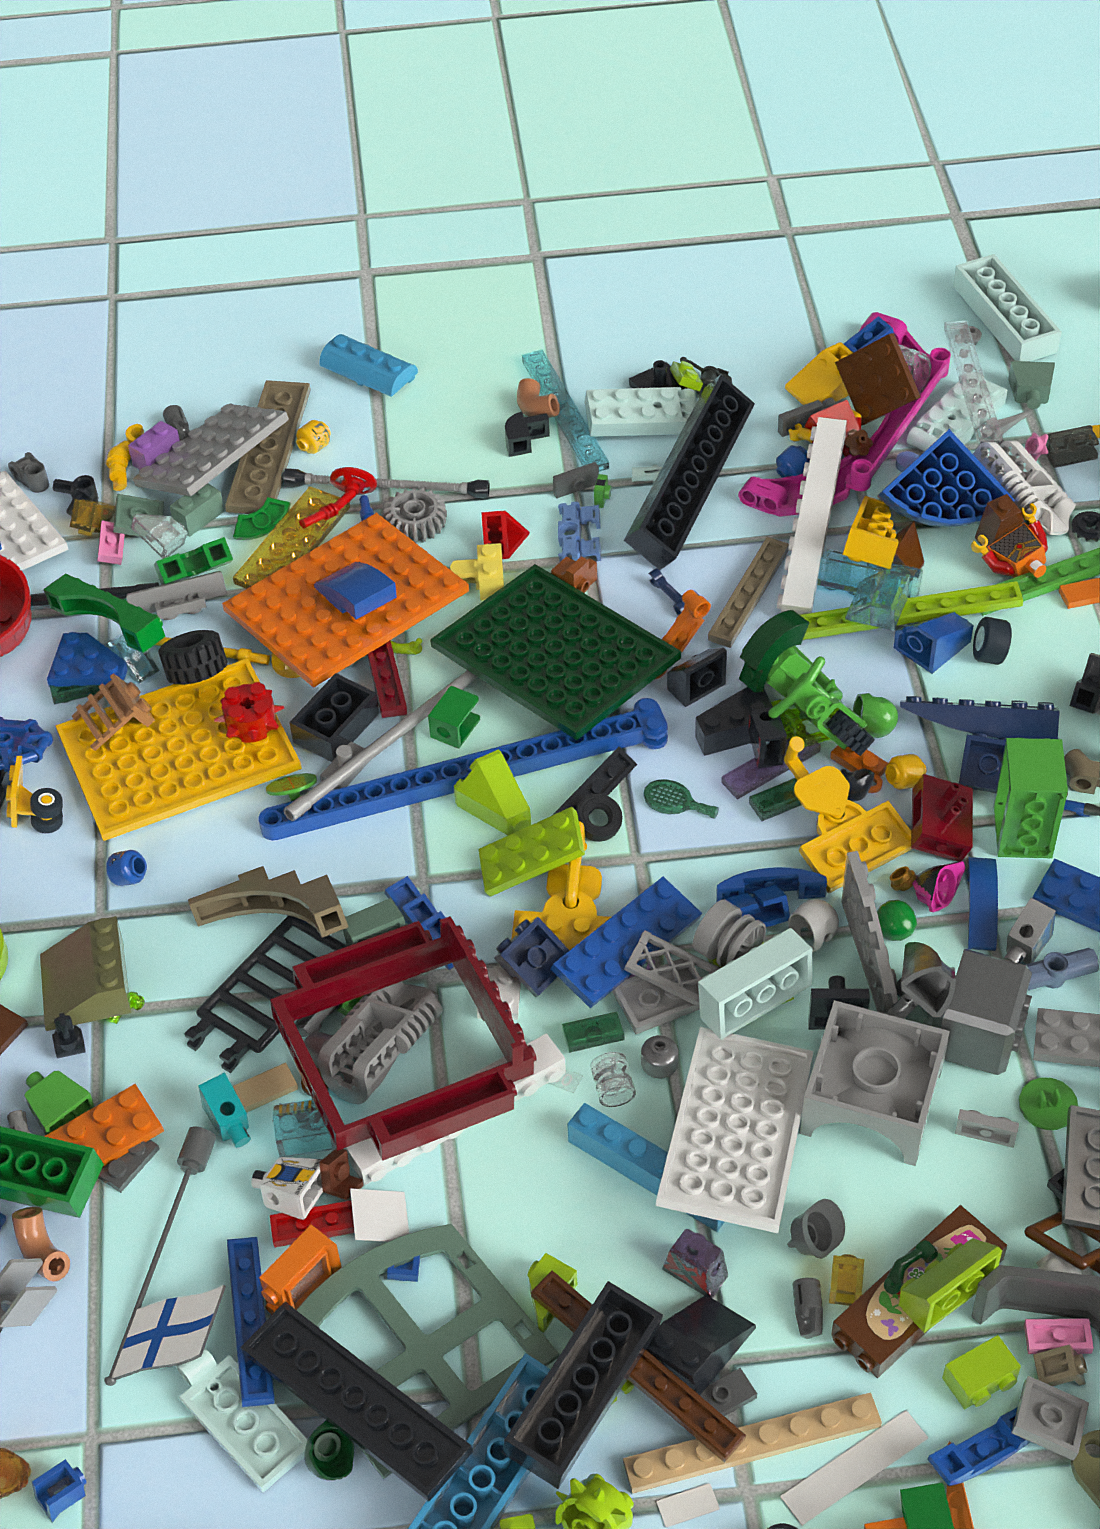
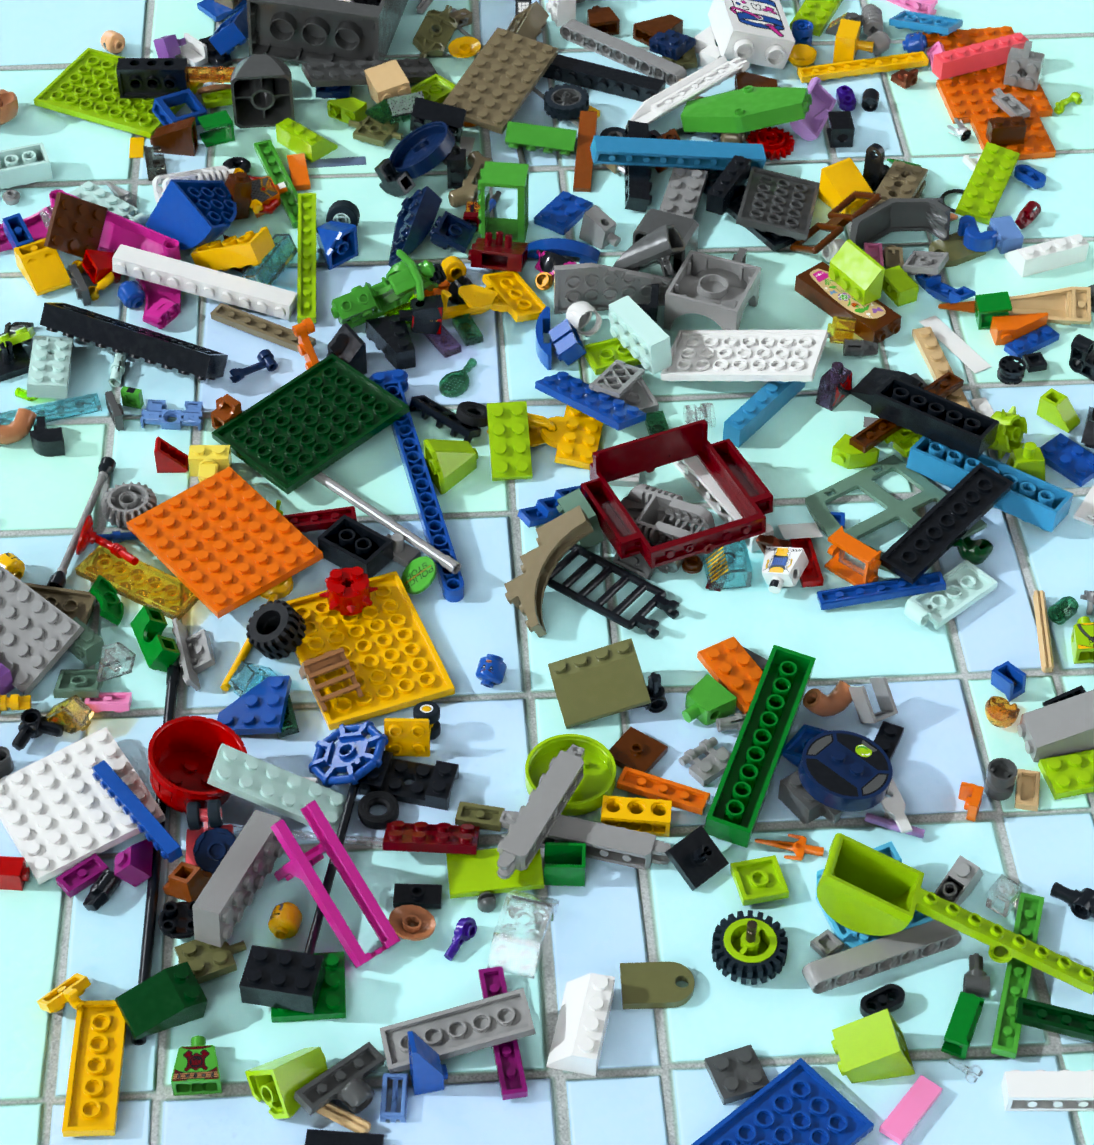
camera: 90 degrees left, 5 degrees down
green arch [43,573,166,653] -> none
flag [104,1126,226,1386] -> none
teal torso [198,1072,251,1148] -> none
tan tile [233,1062,298,1113] -> none
blue slope [314,562,397,620] -> none
green piece [428,686,480,749] -> none
dark blue plate [494,917,570,997] -> none
flat silver head [641,1035,678,1079] -> none
light grey wheel [692,899,766,967] -> none
dark green arch [739,610,810,692] -> none
clear light blue slope [845,569,910,631] -> none
dark green piece [884,1240,938,1294] -> none
clear tile [944,320,1004,446] -> none
sand green torso [1008,361,1055,409] -> none
bright green piece [1019,1078,1078,1130] -> none
bright pink plate [1025,432,1049,461] -> none
sand blue piece [1026,948,1099,991] -> none

